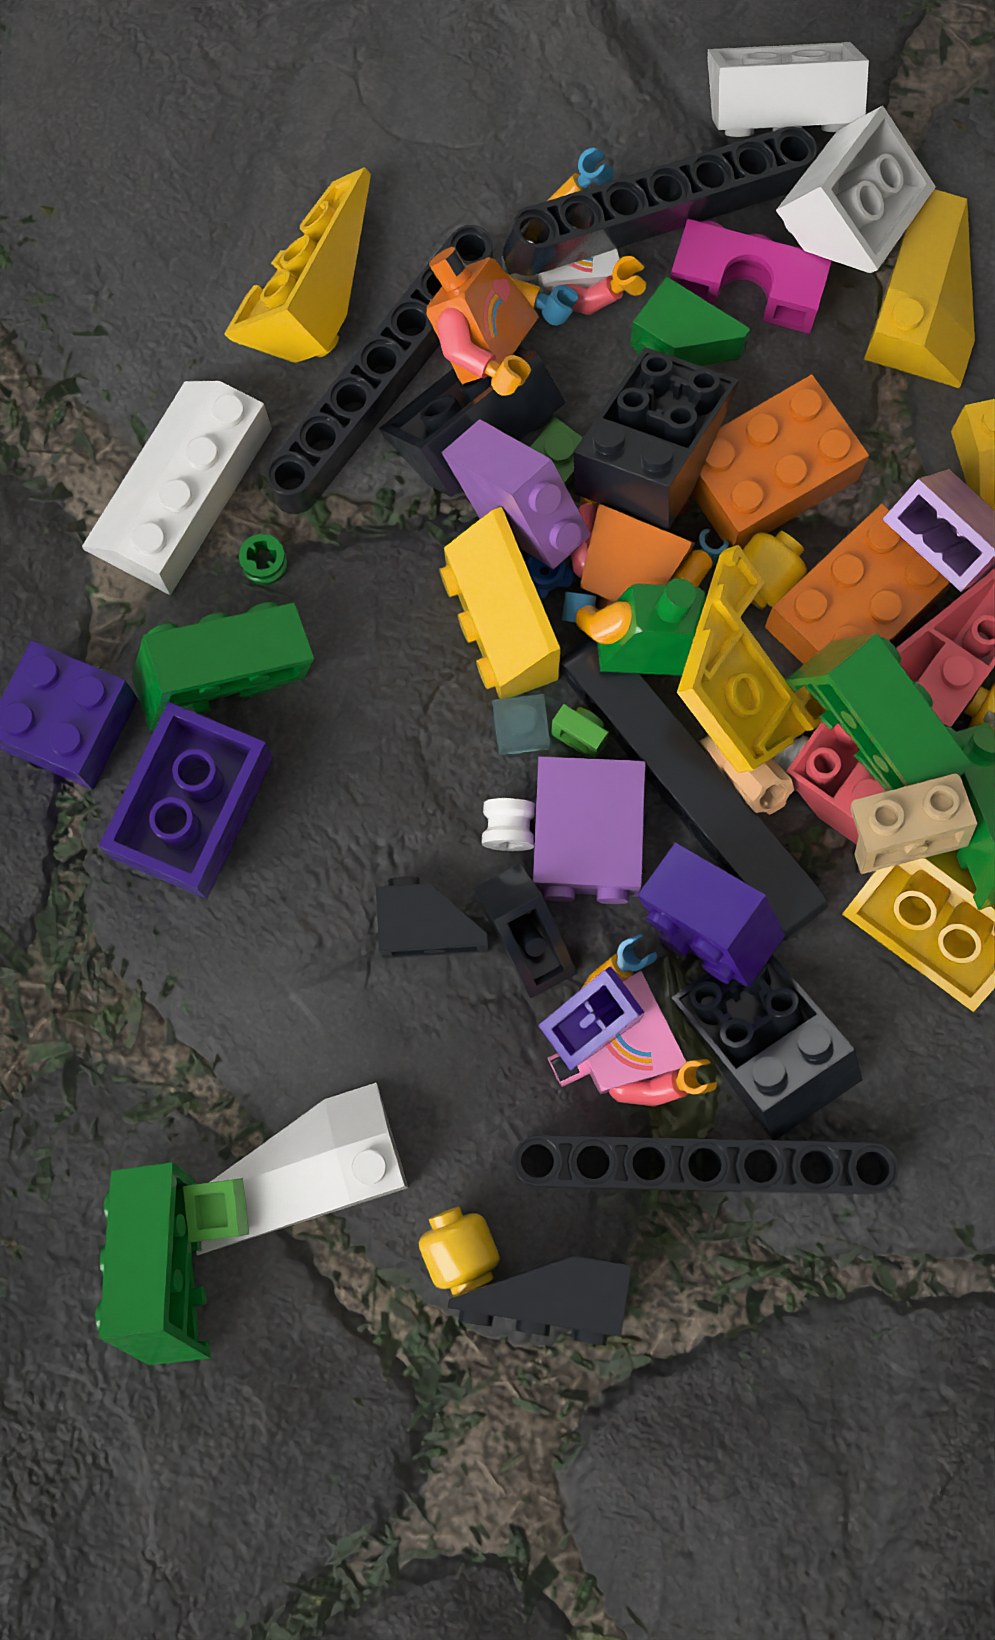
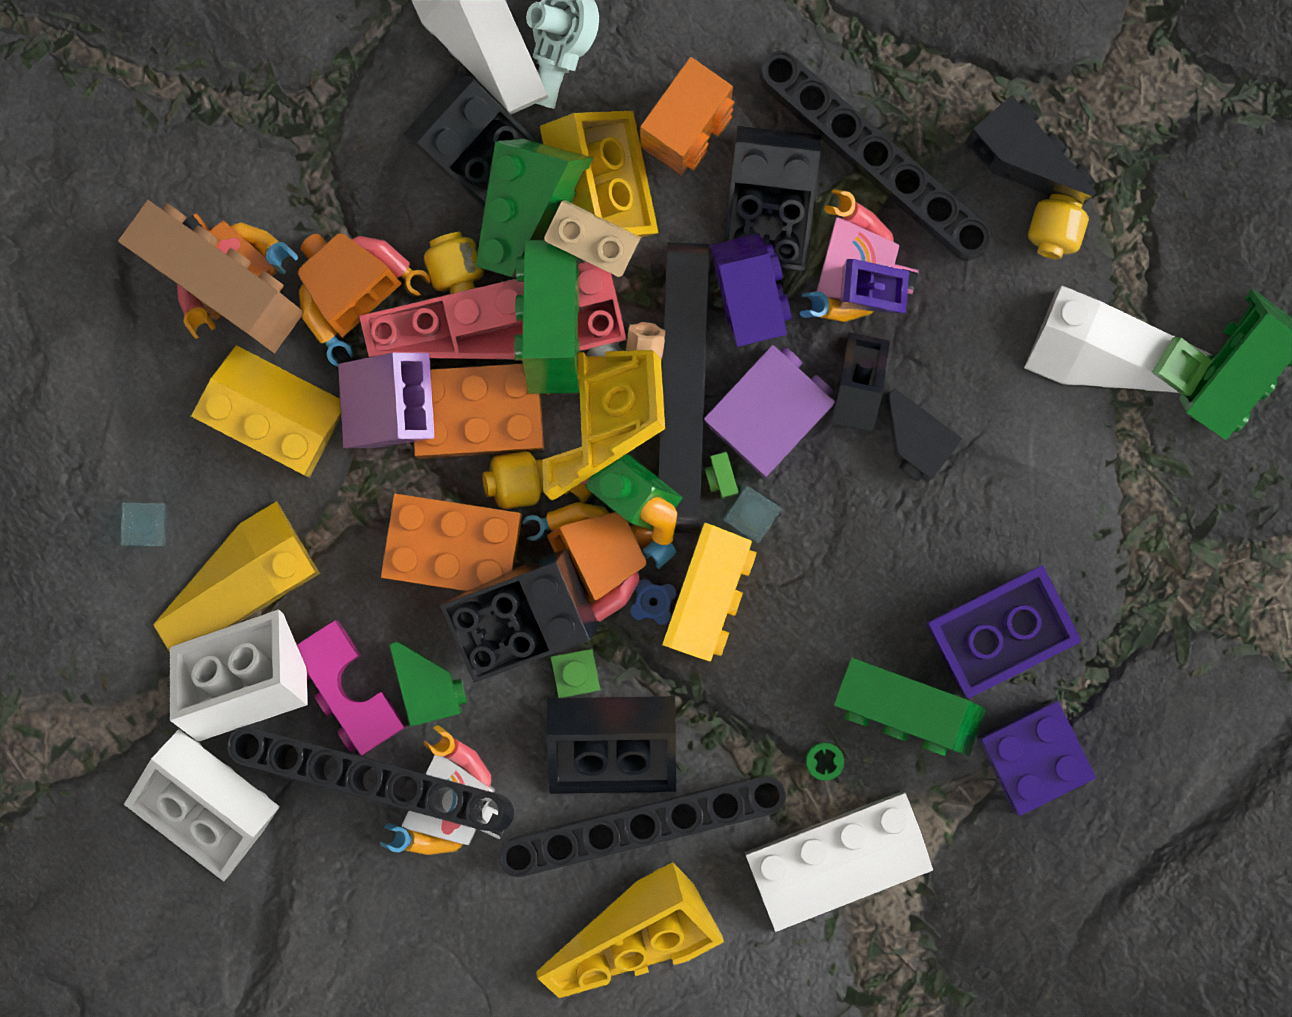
camera: 140 degrees left, 10 degrees up
torso [426,247,578,396] -> none
medium lavender brick [441,419,591,569] -> none
white wheel [482,798,536,851] -> none
none -> orange brick [640,57,735,176]

